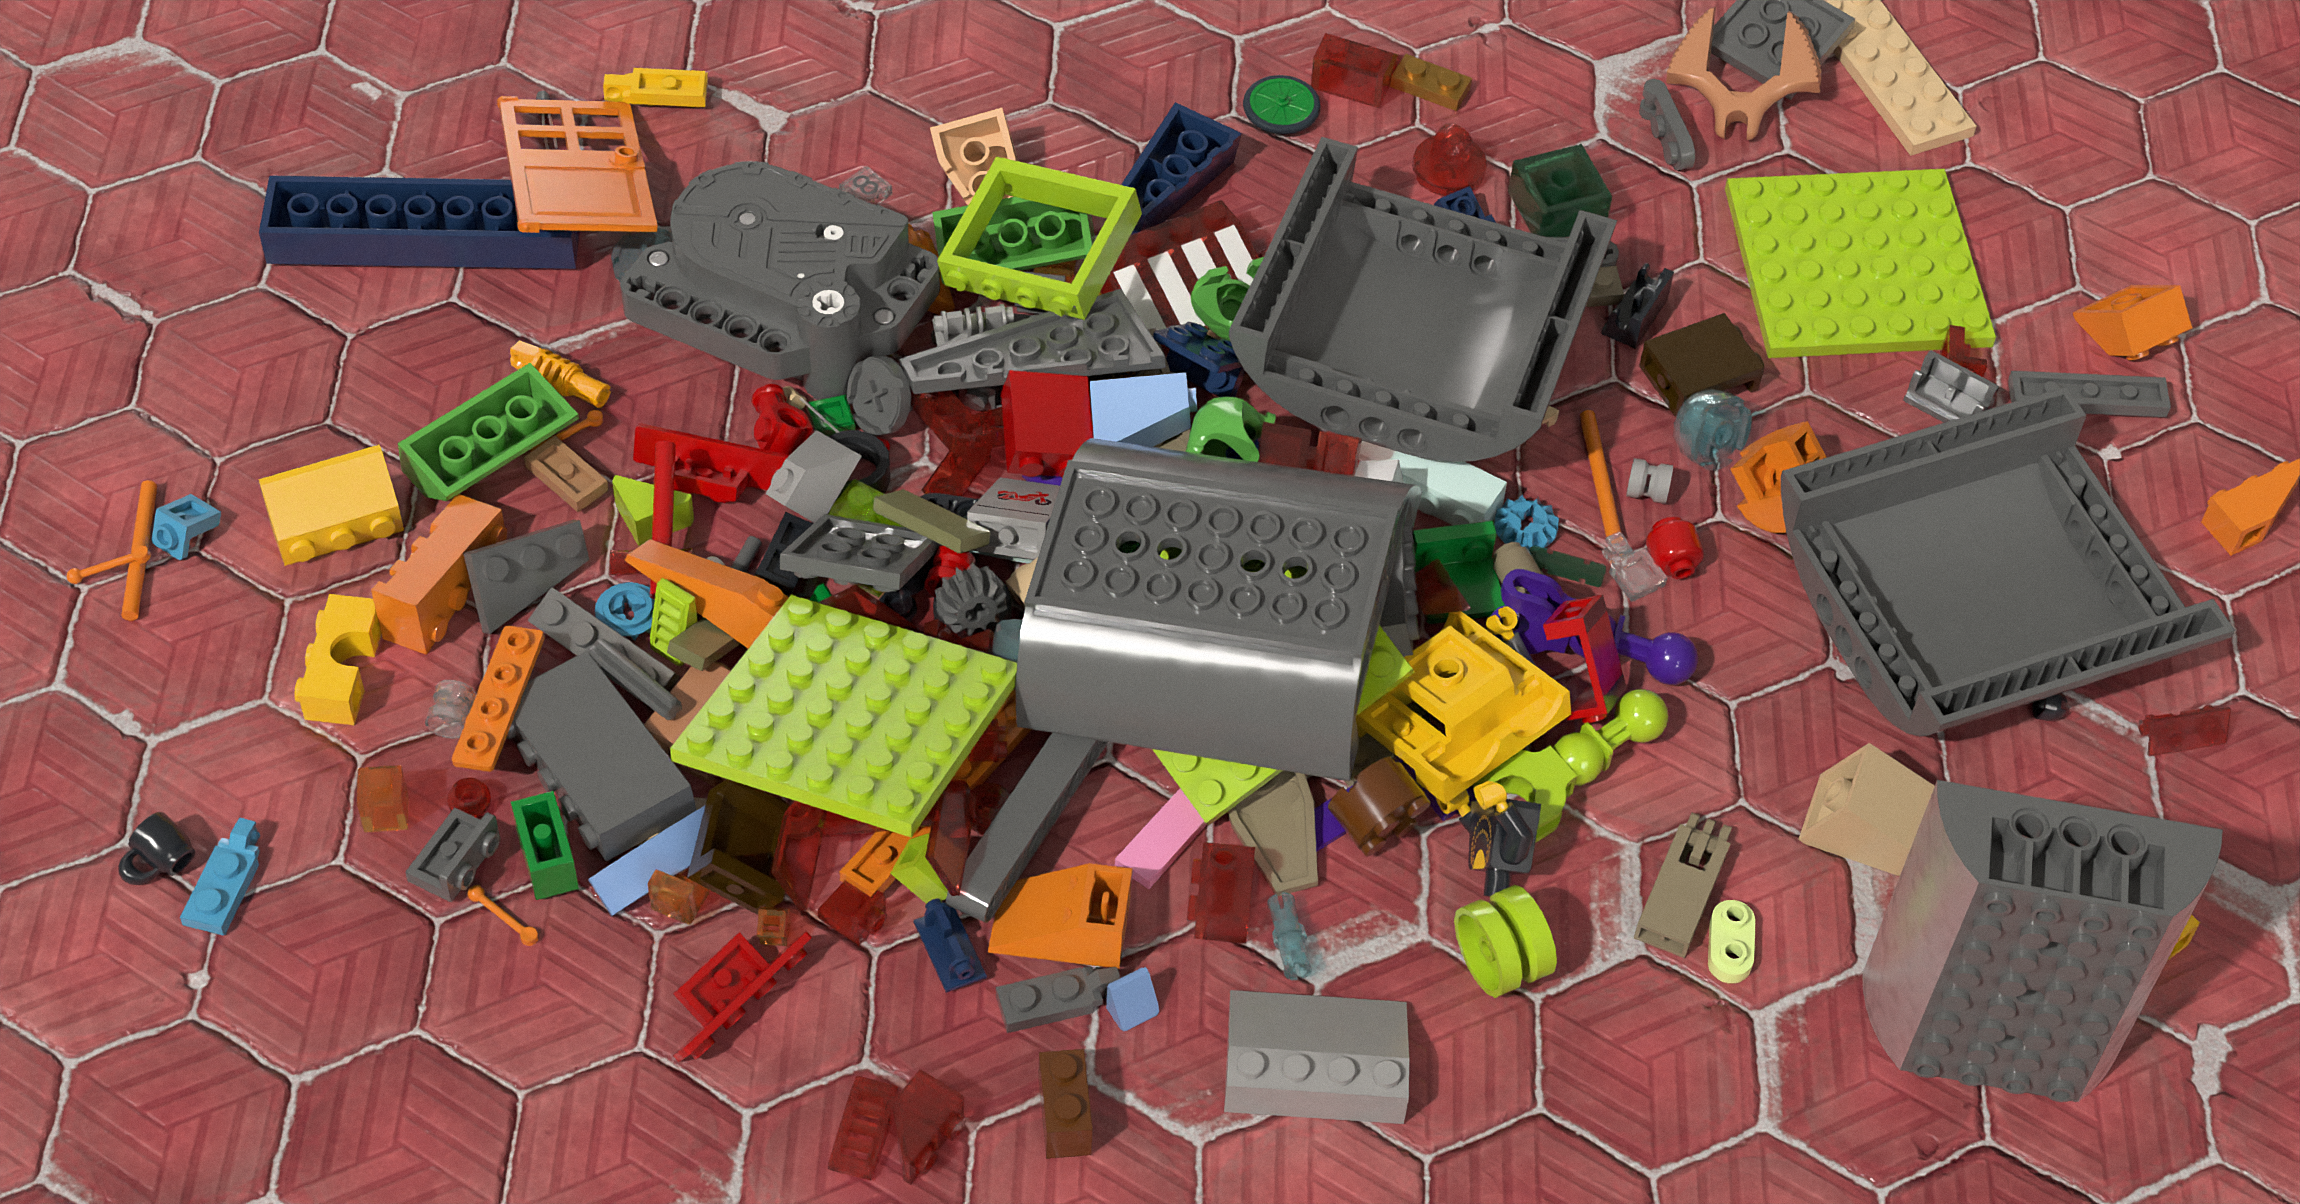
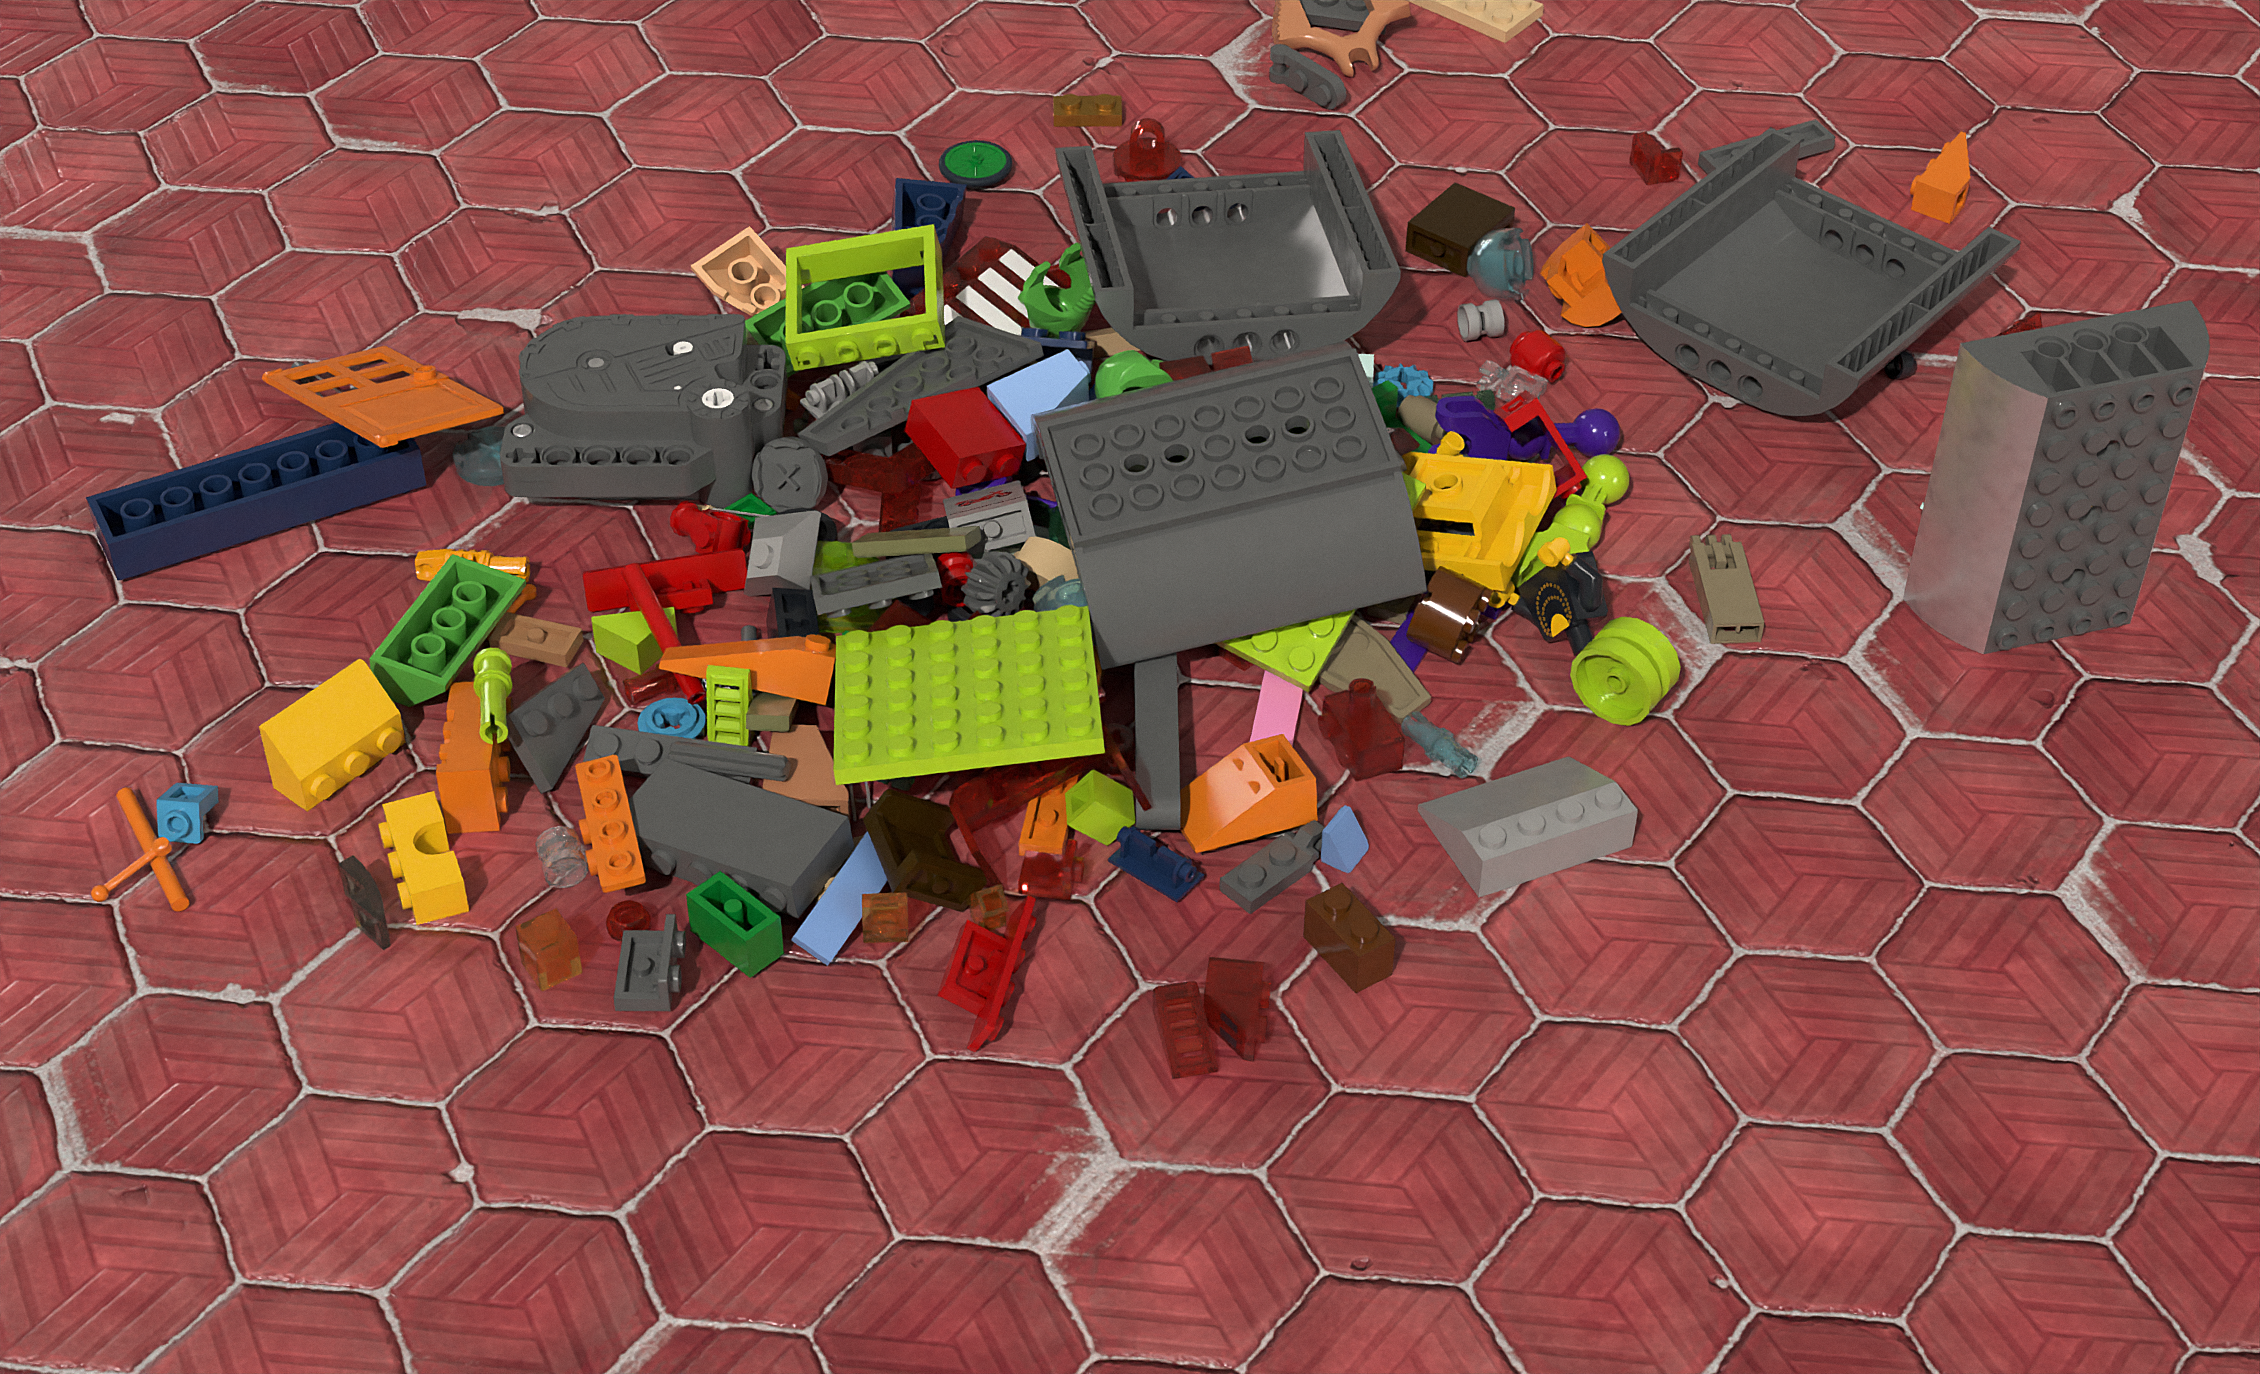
camera: 25 degrees left, 10 degrees down
black piece [118,812,195,885] -> none
dark azure hinge [180,817,260,936] -> none
orange hinge [467,885,538,946] -> none
yellow hinge [603,68,708,107] -> none
clear red slope [1311,33,1403,108] -> none
clear green brick [1508,144,1612,238] -> none
orange bar [1580,410,1622,544] -> none
black hinge [1601,263,1674,349] -> none
yellowish green plate [1708,900,1755,983] -> none
lime plate [1725,169,1996,358] -> none
tan slope [1798,743,1935,876] -> none
hinge [1903,350,1999,423] -> none
orange slope [2073,285,2192,360] -> none
none -> clear smoke slope [338,855,391,950]
none -> lime pin [473,647,512,744]

